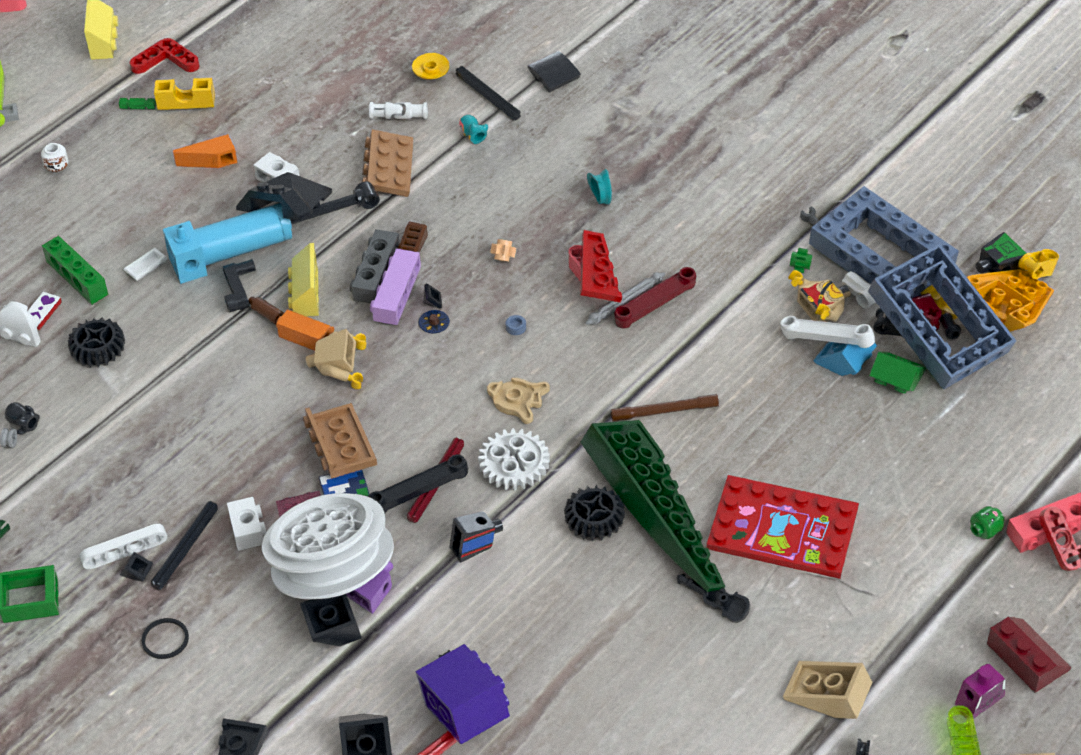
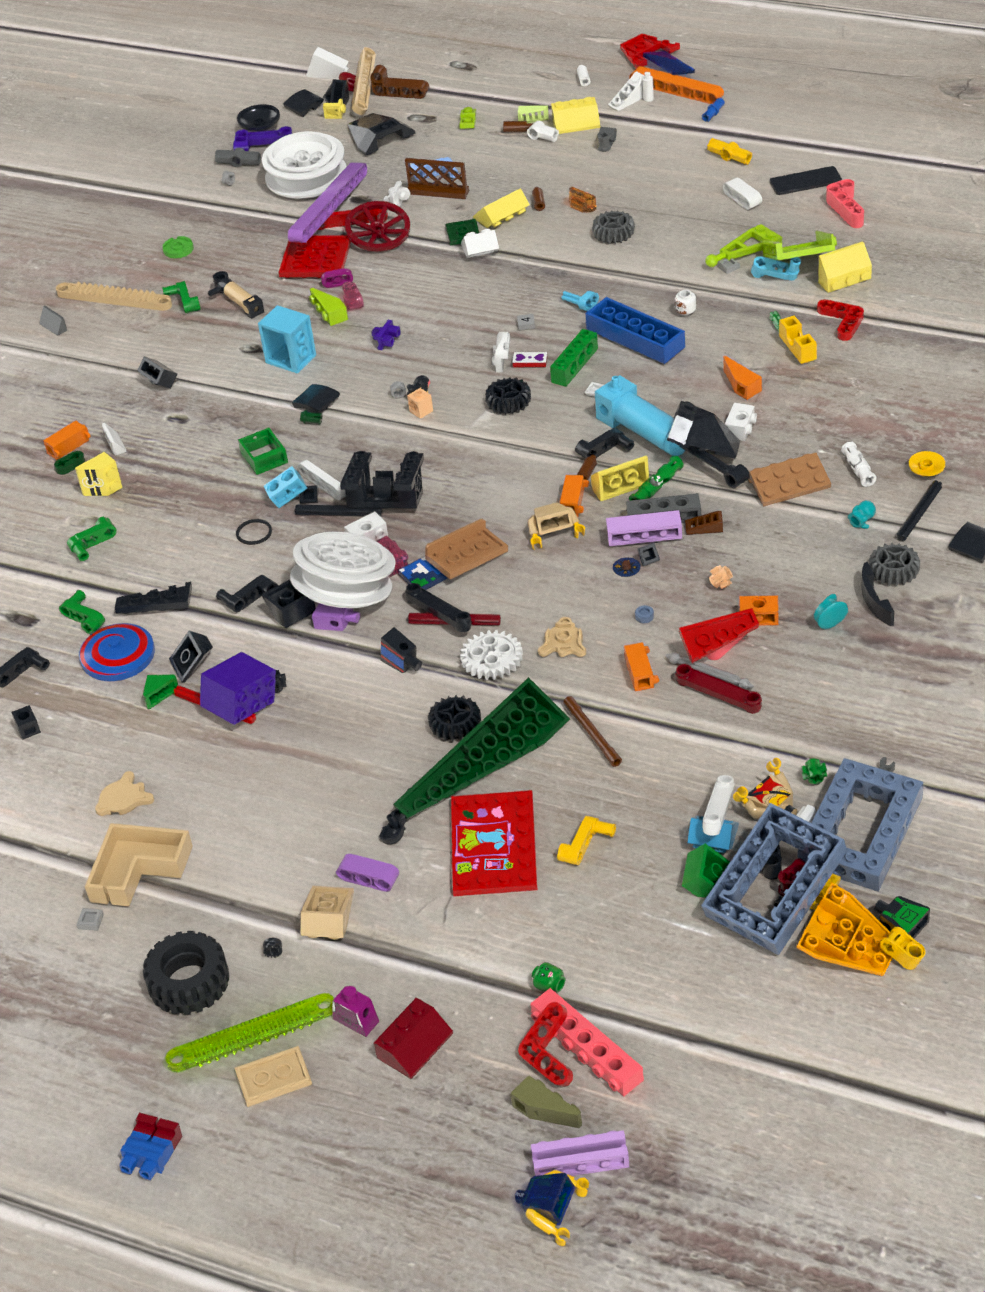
camera: 75 degrees right, 5 degrees down
none -> black beam [216,575,278,613]
none -> medium azure brick [264,466,307,508]
none -> medium lavender beam [336,854,399,892]
none -> black piece [340,451,424,509]
none -> light nougat brick [407,388,433,419]
none -> yellow beam [557,816,616,865]
none -> blue brick [585,297,685,364]
none -> orange brick [624,642,659,691]
none -> green piece [629,456,684,501]
none -> orange brick [739,595,778,626]
none -> medium azure beam [751,256,801,280]
none -> lime panel [761,230,837,260]
none -> black slope [861,562,895,626]
none -> dark grey gear [869,543,920,586]

